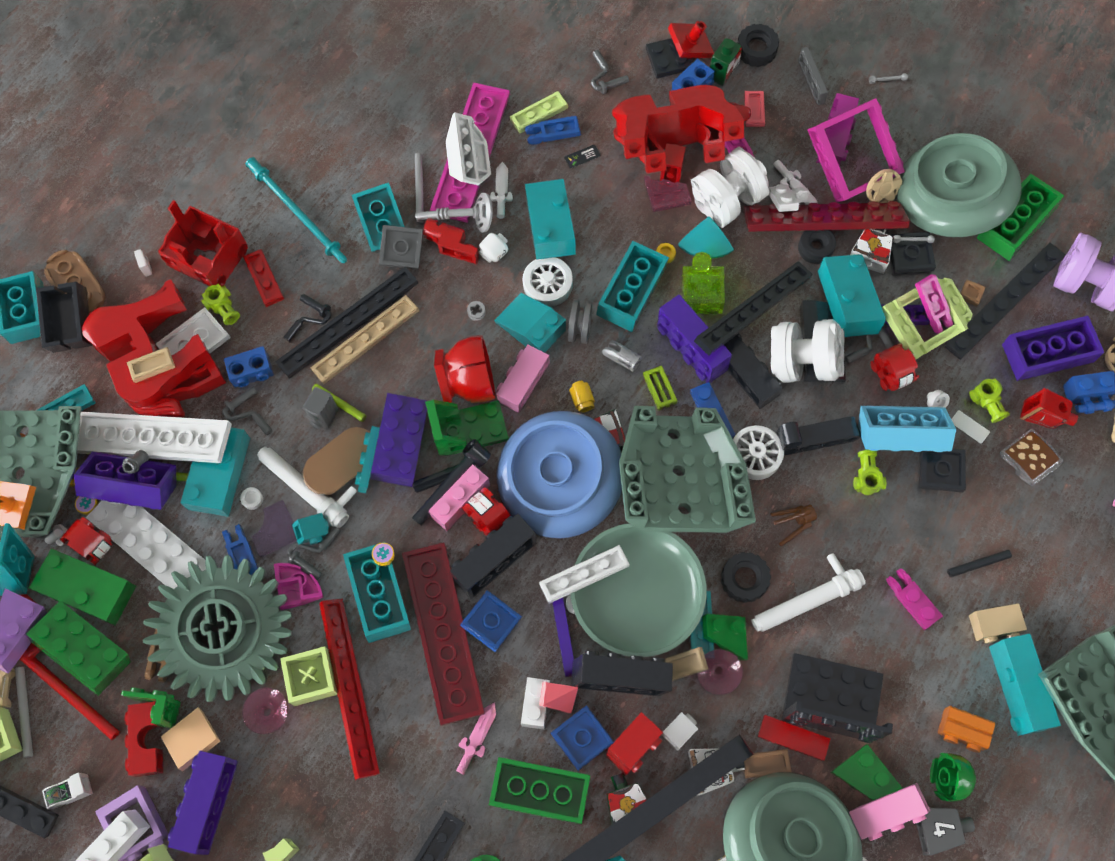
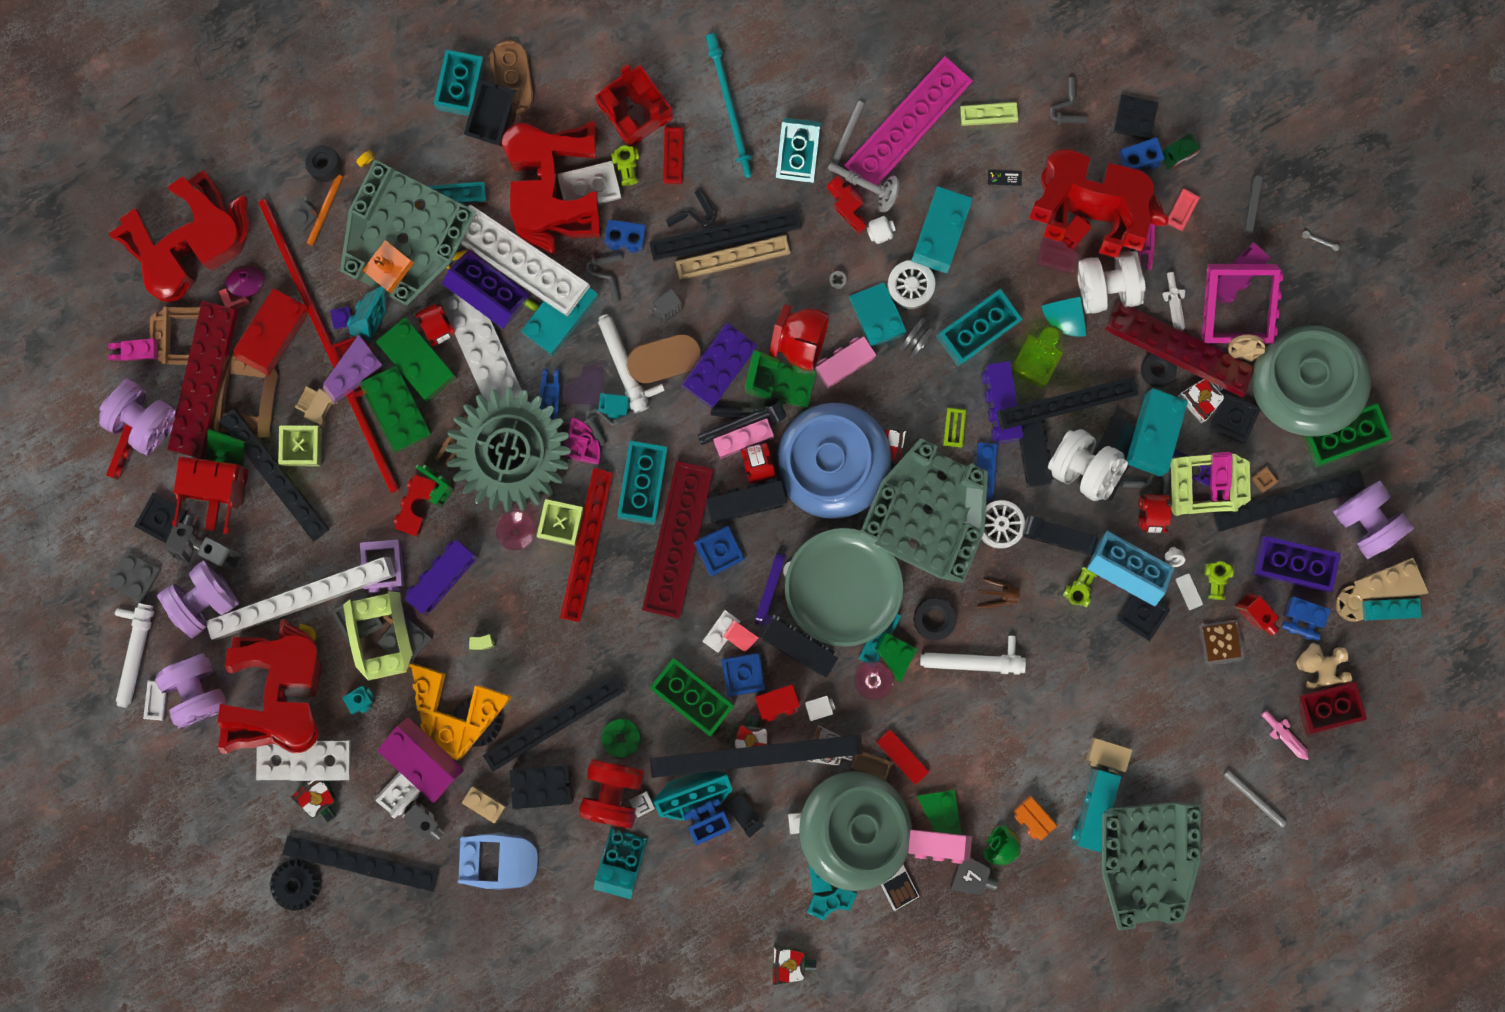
camera: 25 degrees right, 15 degrees up
light grey bar [15,667,33,758] -> none
white leg [42,773,93,810] -> none
white plate [45,524,67,546] -> none
tile [75,496,99,515] -> none
dark grey pin [122,450,149,473] -> none
tan tile [127,347,176,383] -> none
white tile [134,249,153,277] -> none
light nougat tile [161,707,220,772] -> none
white tile [240,487,263,510] -> none
lime bar [312,383,367,422] -> none
teal plate [355,426,380,493] -> none
tile [372,543,395,566] -> none
dark grey plate [379,225,423,270] -> none
white wedge [446,112,491,185] -> none
bright pink sword [456,702,496,775] -> none
white sword [490,162,513,219] -> none
blue hinge [525,116,581,145] -> none
white tile [539,545,630,604] -> none
yellow brick [569,381,595,413] -> none
light grey hinge [602,340,642,372] -> none
yellow tile [656,243,676,264] -> none
tan tile [665,647,708,681] -> none
red tile [668,21,714,58] -> none
black tyre [737,24,779,67] -> none
white hinge [769,184,809,212] -> none
black bracket [782,653,893,743] -> none
dark pink hinge [886,568,943,630] -> none
light grey hinge [893,235,935,243] -> none
black piece [947,550,1012,578] -> none

